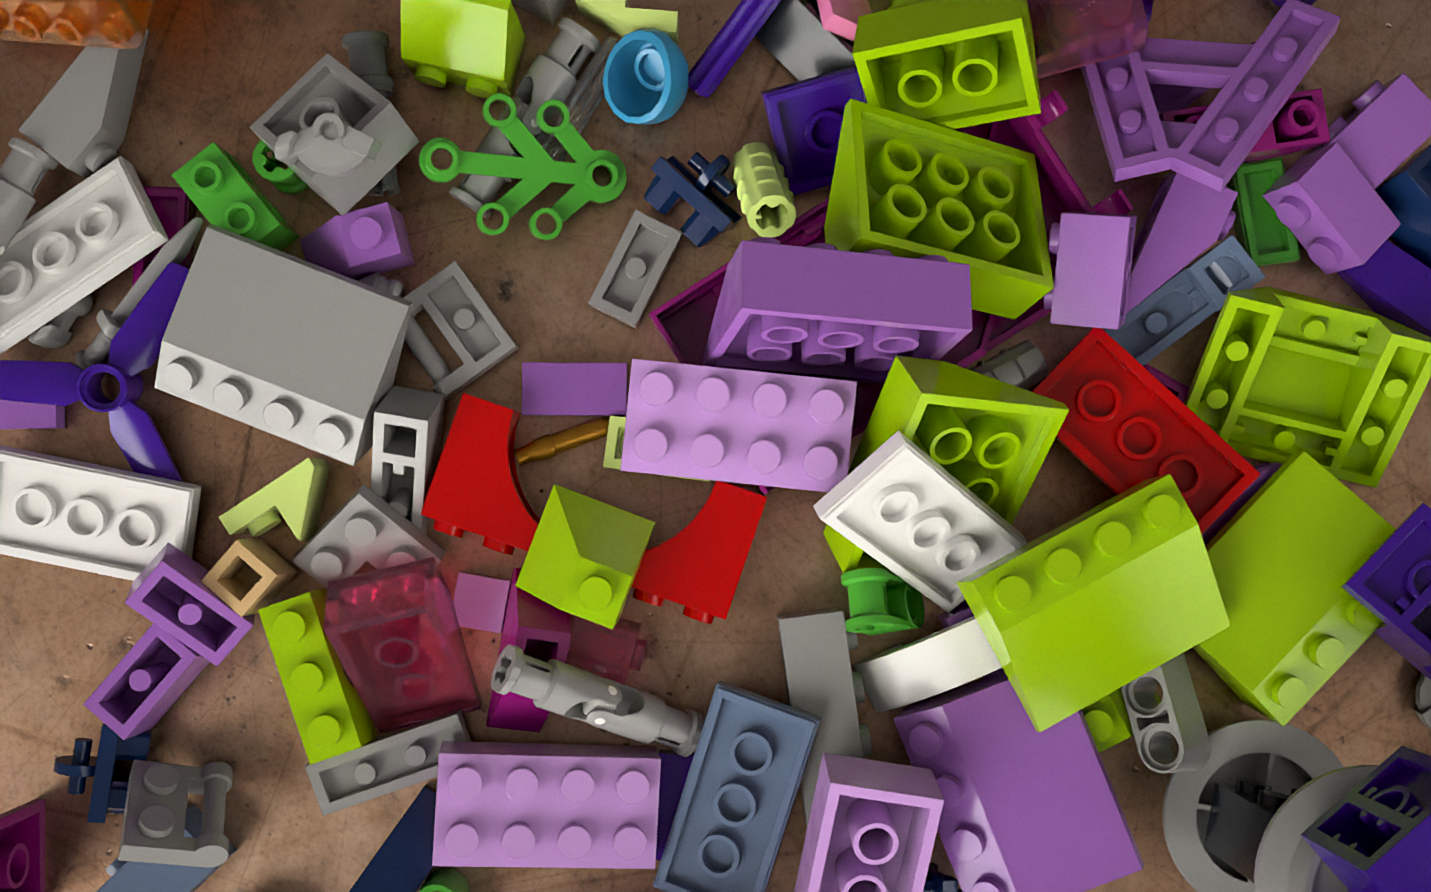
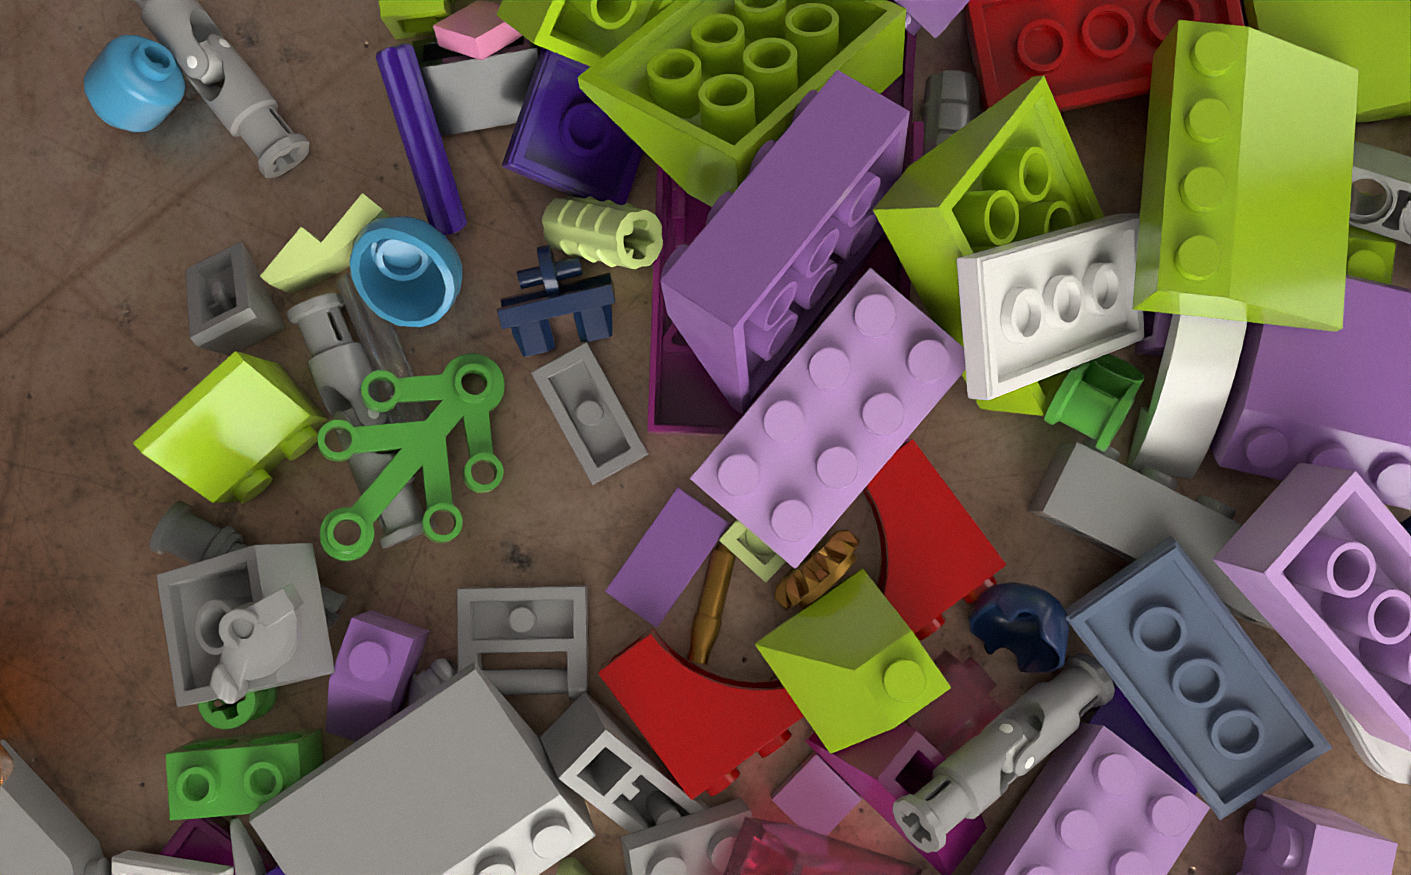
camera: 60 degrees left, 0 degrees up
none -> pearl gold gear [774,529,860,611]
none -> dark blue hair [968,582,1069,674]

